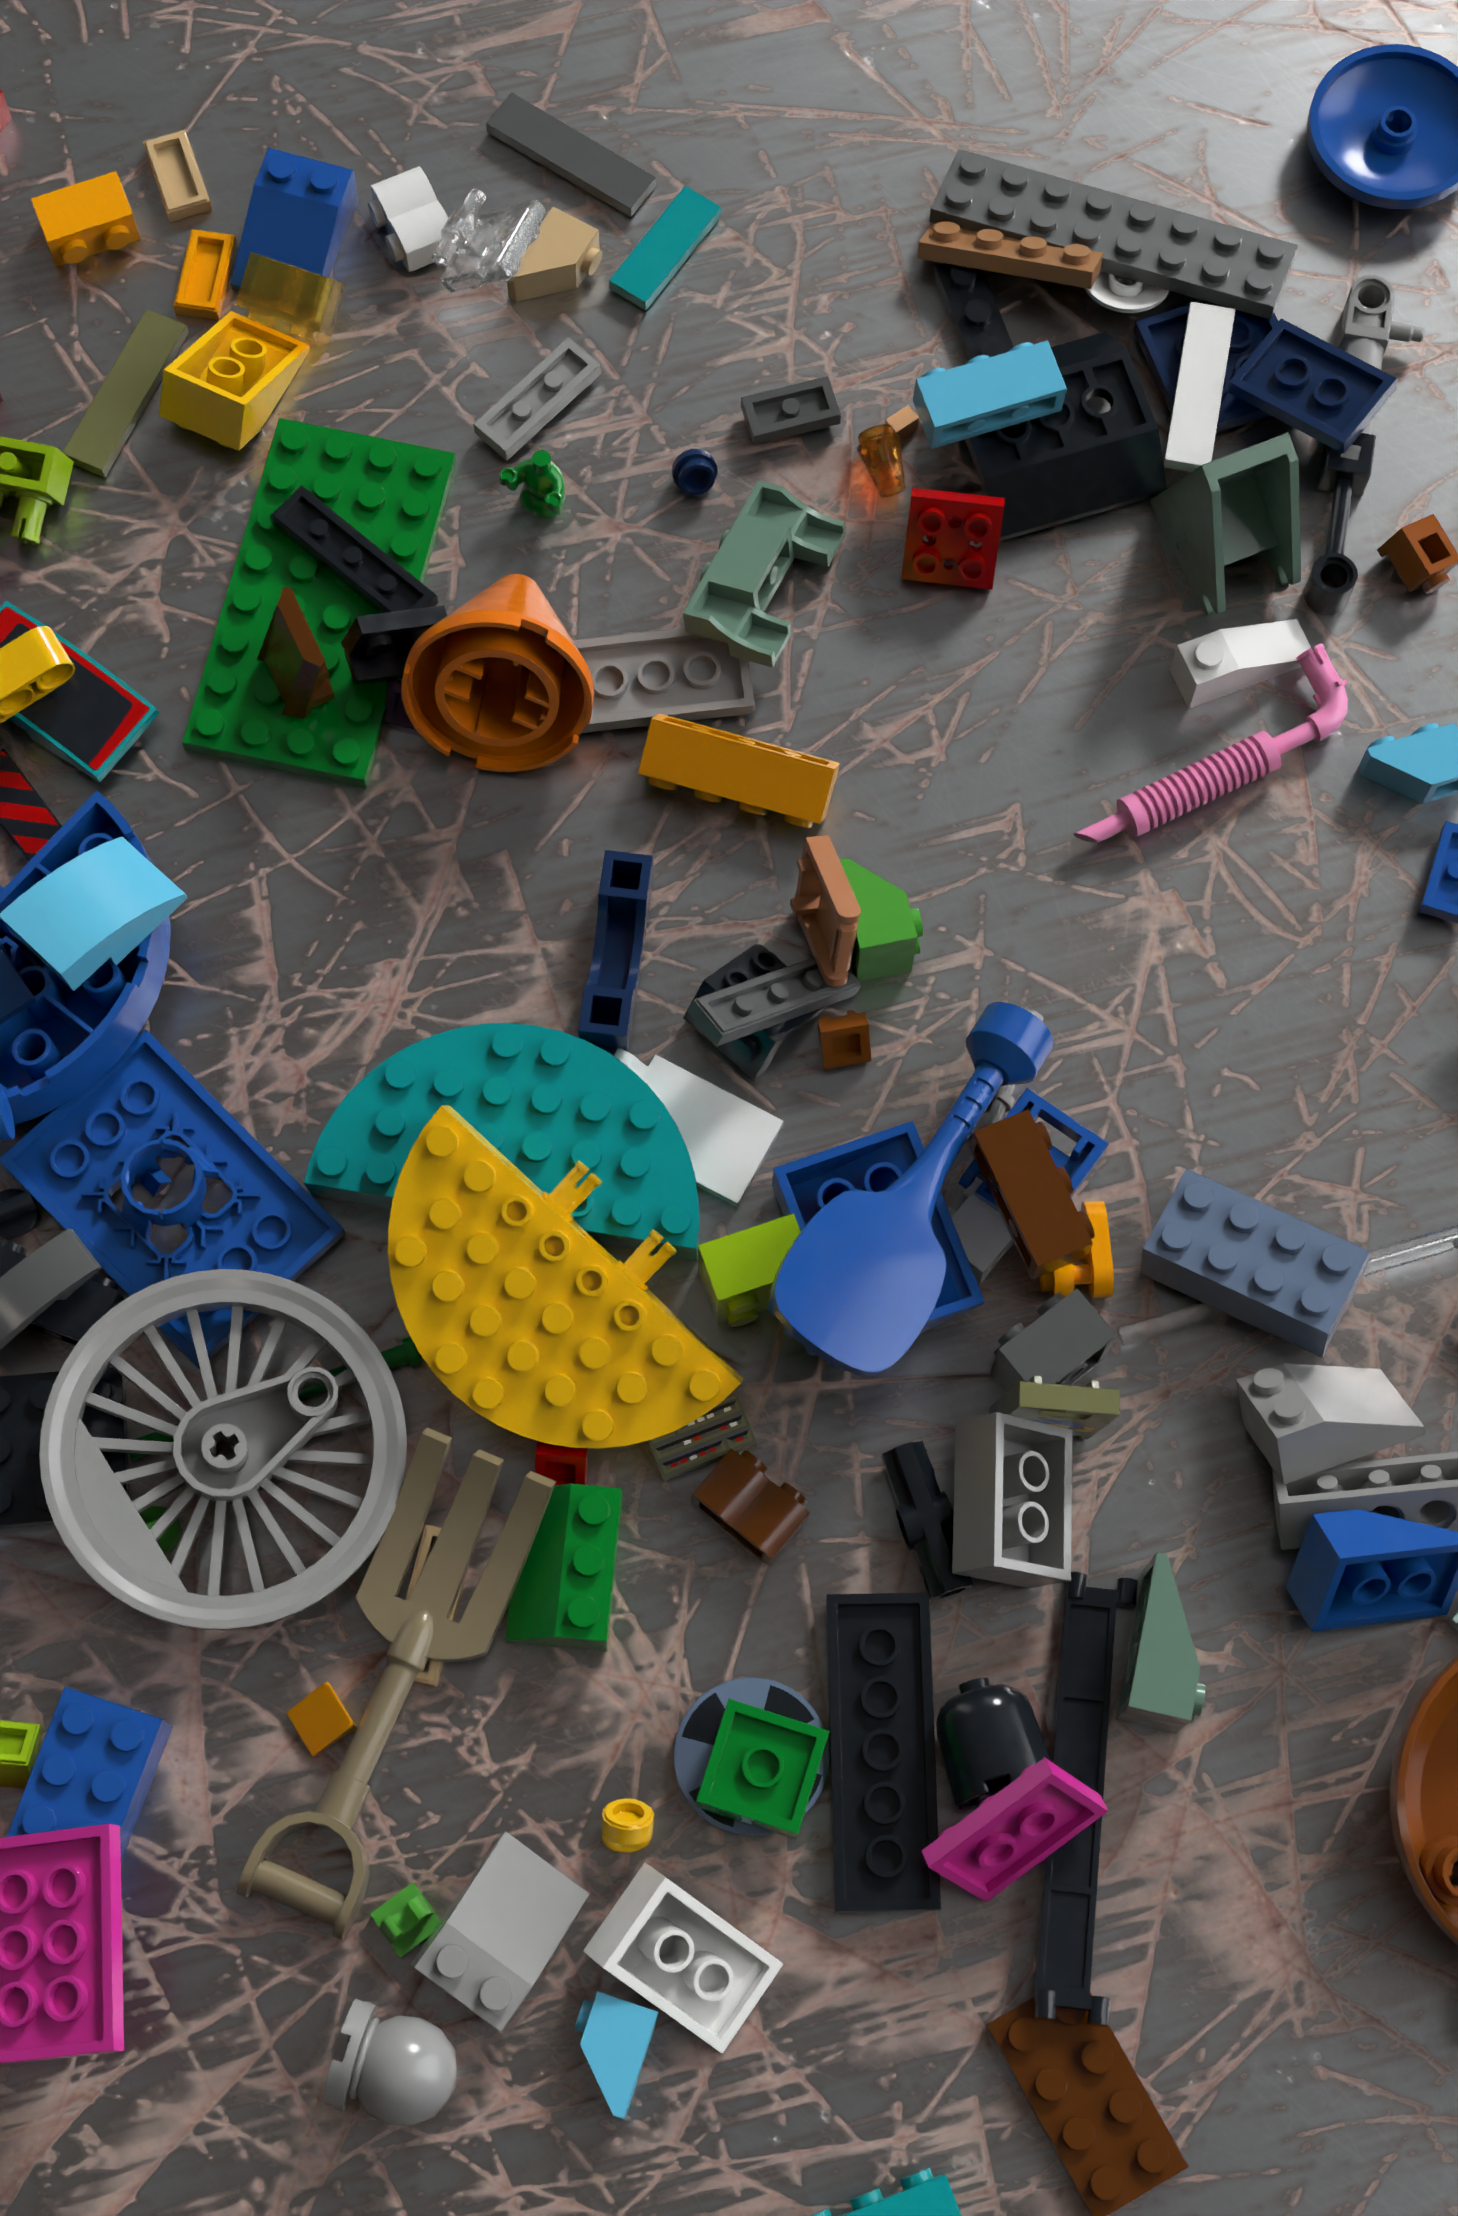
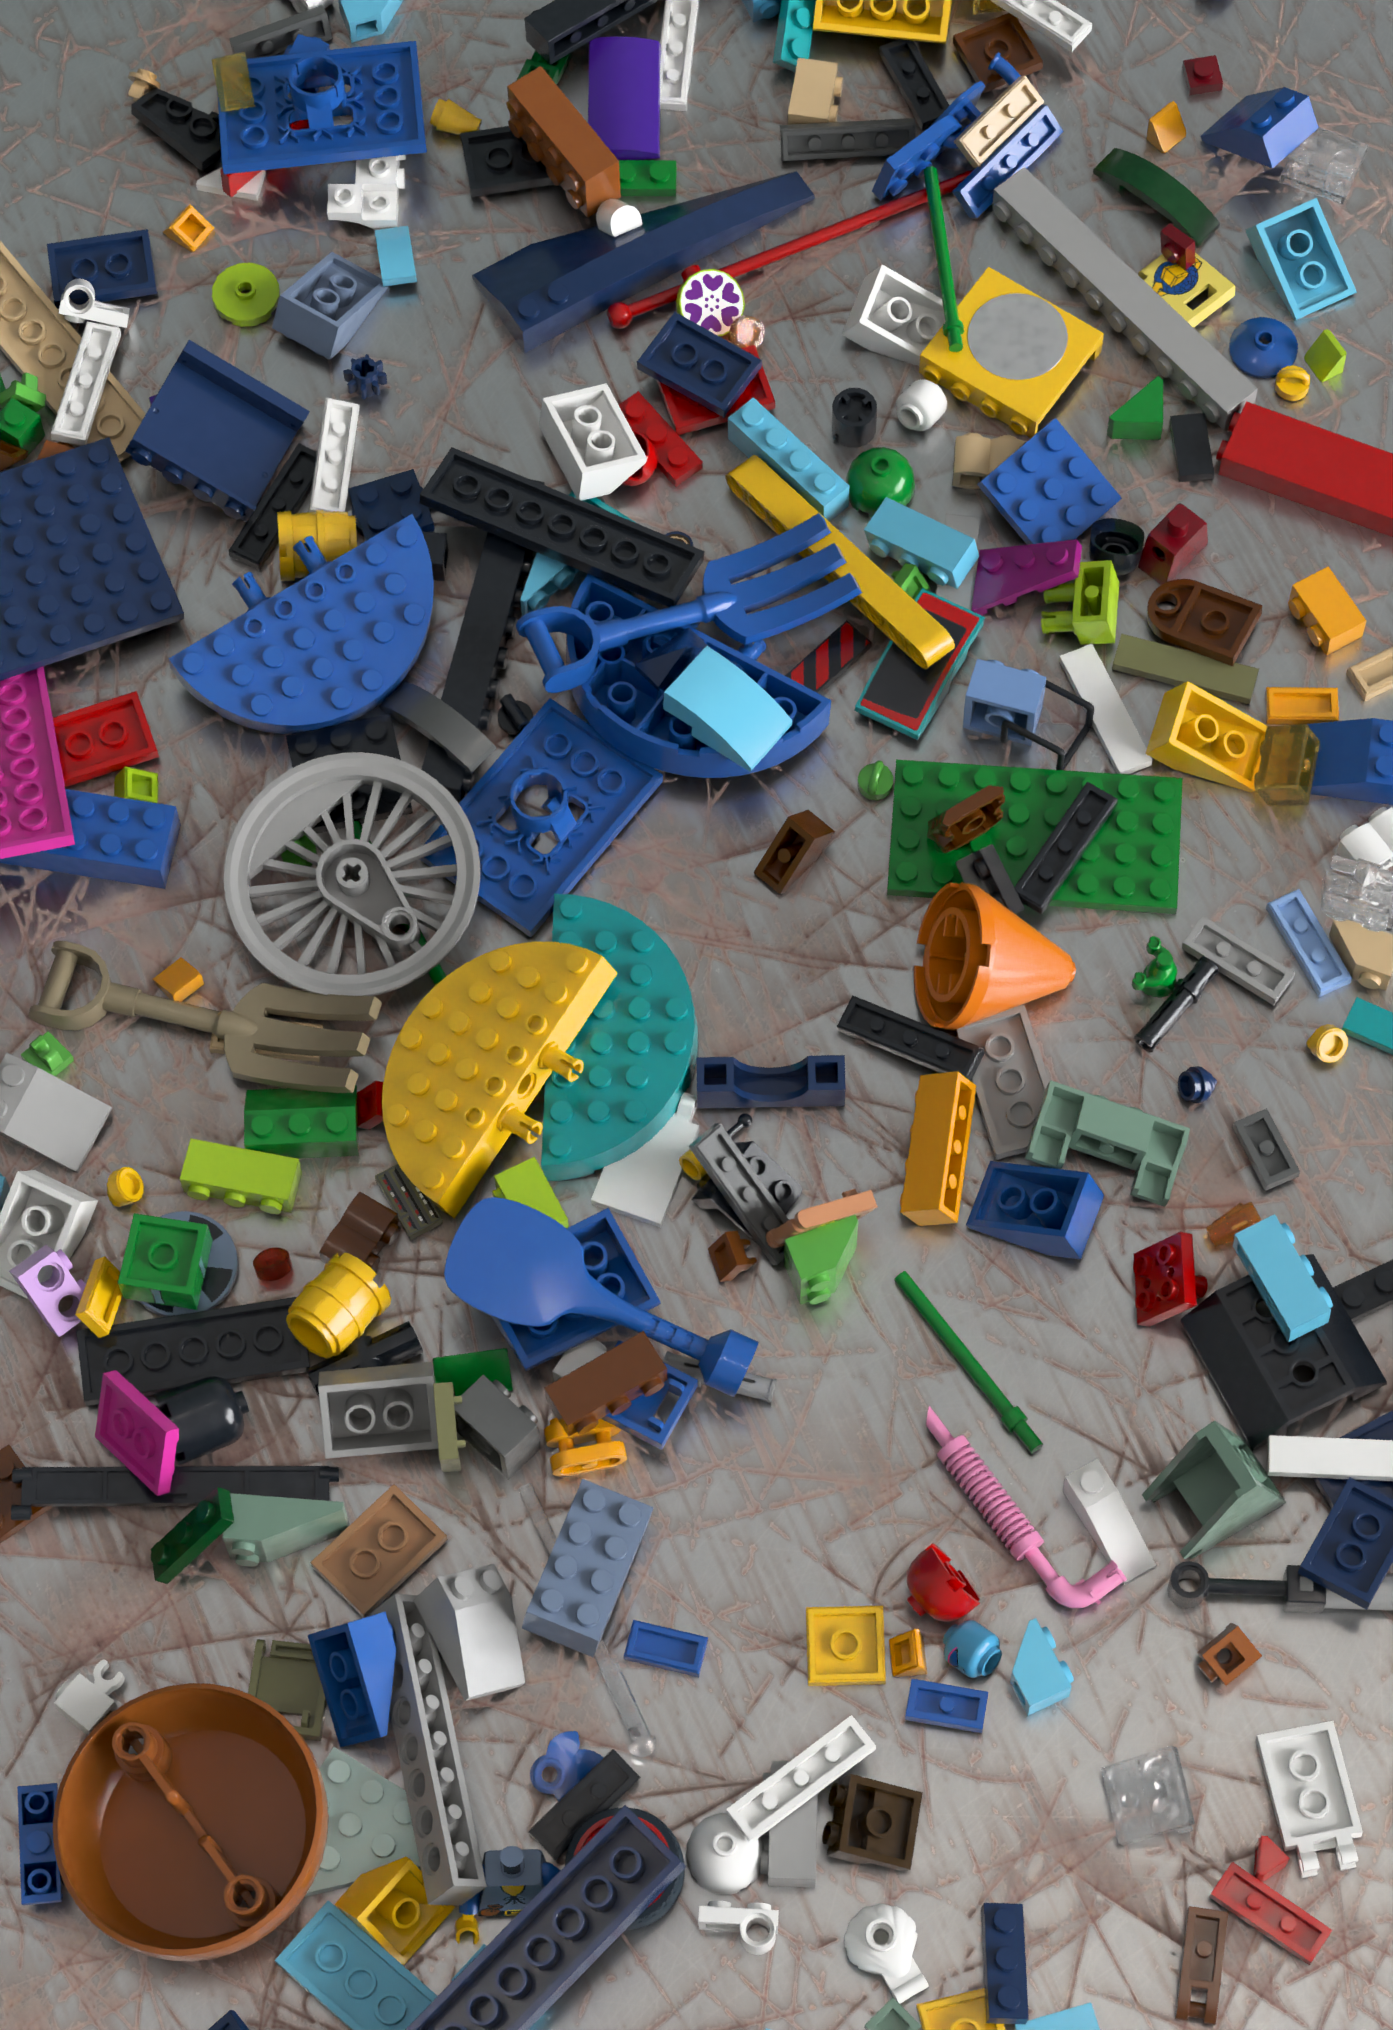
camera: 85 degrees right, 5 degrees down
none -> lavender brick [9,1245,86,1337]
none -> white brick [54,1659,125,1735]
none -> yellow tile [75,1256,123,1338]
none -> dark green plate [151,1487,234,1584]
none -> lime brick [180,1138,302,1214]
none -> olive container [248,1639,327,1741]
none -> clear red tile [253,1247,292,1281]
none -> yellow piece [286,1253,391,1358]
none -> medium nougat plate [310,1484,448,1618]
none -> green slope [432,1348,513,1396]
none -> blue tile [624,1620,708,1677]
none -> yellow hinge [679,1113,752,1180]
none -> reddish brown slope [753,809,835,894]
none -> yellow tile [806,1606,886,1686]
none -> black tile [837,995,985,1081]
none -> bright green tile [858,760,894,800]
none -> light orange slope [889,1629,927,1677]
none -> green bar [894,1271,1043,1453]
none -> red cylinder [907,1543,980,1622]
none -> dark azure head [943,1620,1002,1678]
none -> medium blue brick [963,659,1046,746]
none -> blue slope [966,1161,1104,1260]
none -> black piece [1000,680,1094,770]
none -> white tile [1059,644,1153,774]
none -> black pin [1134,956,1219,1052]
none -> reddish brown plate [1147,579,1262,666]
none -> light blue tile [1266,889,1352,998]
none -> yellow tile [1306,1024,1348,1063]

